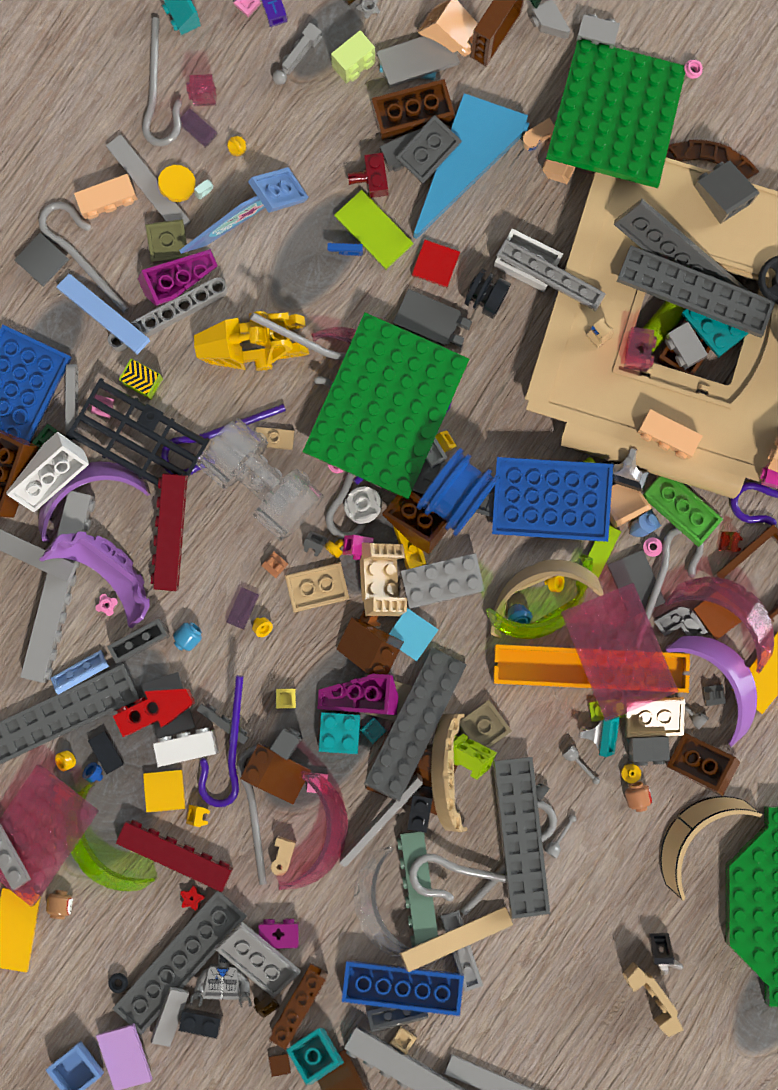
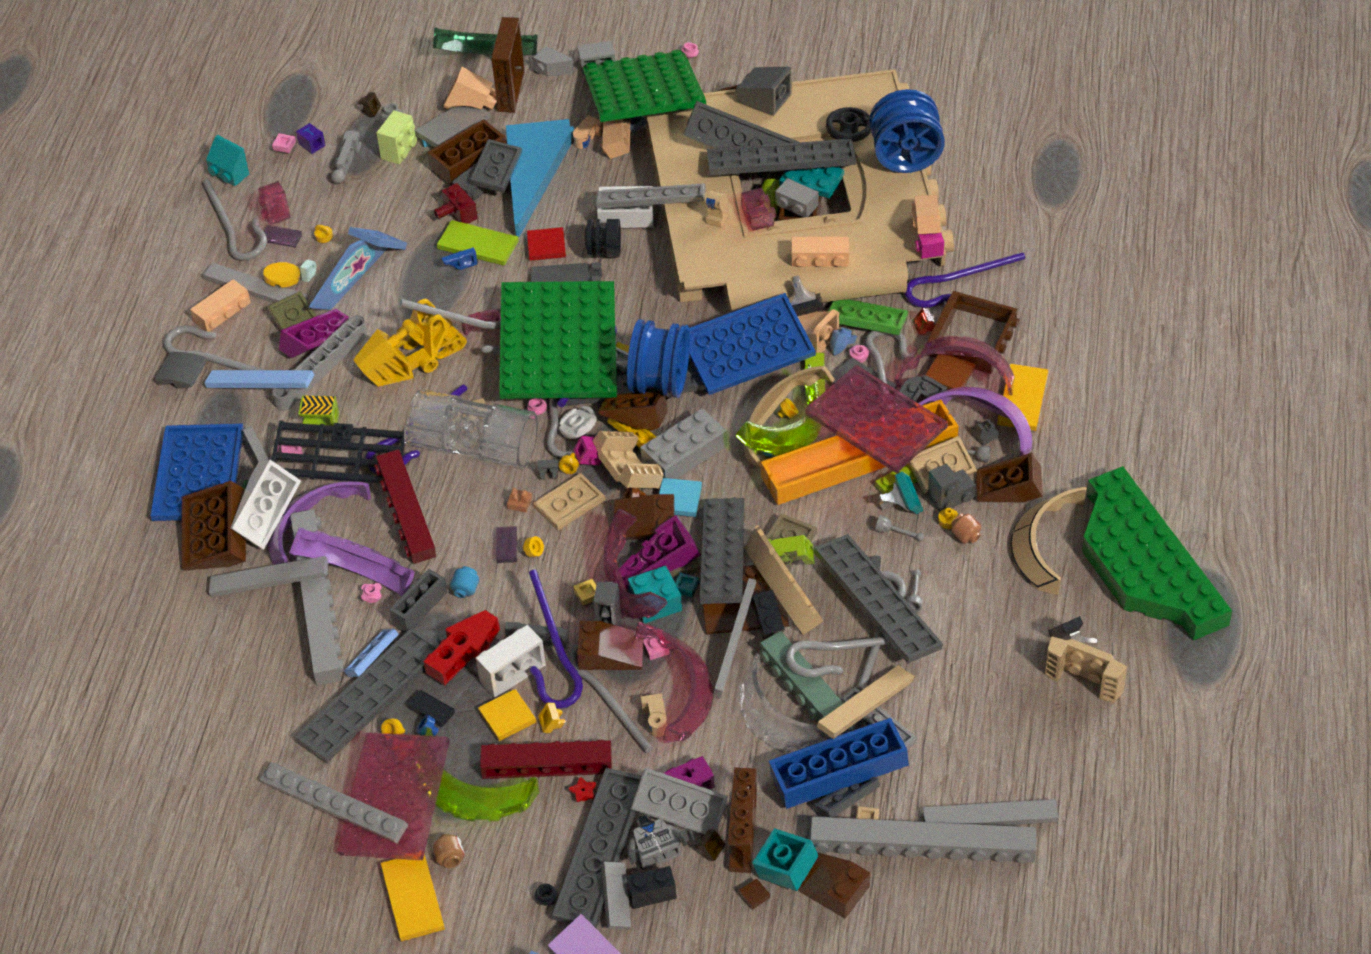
camera: 25 degrees left, 35 degrees down
none -> clear pink windscreen [603,509,667,619]

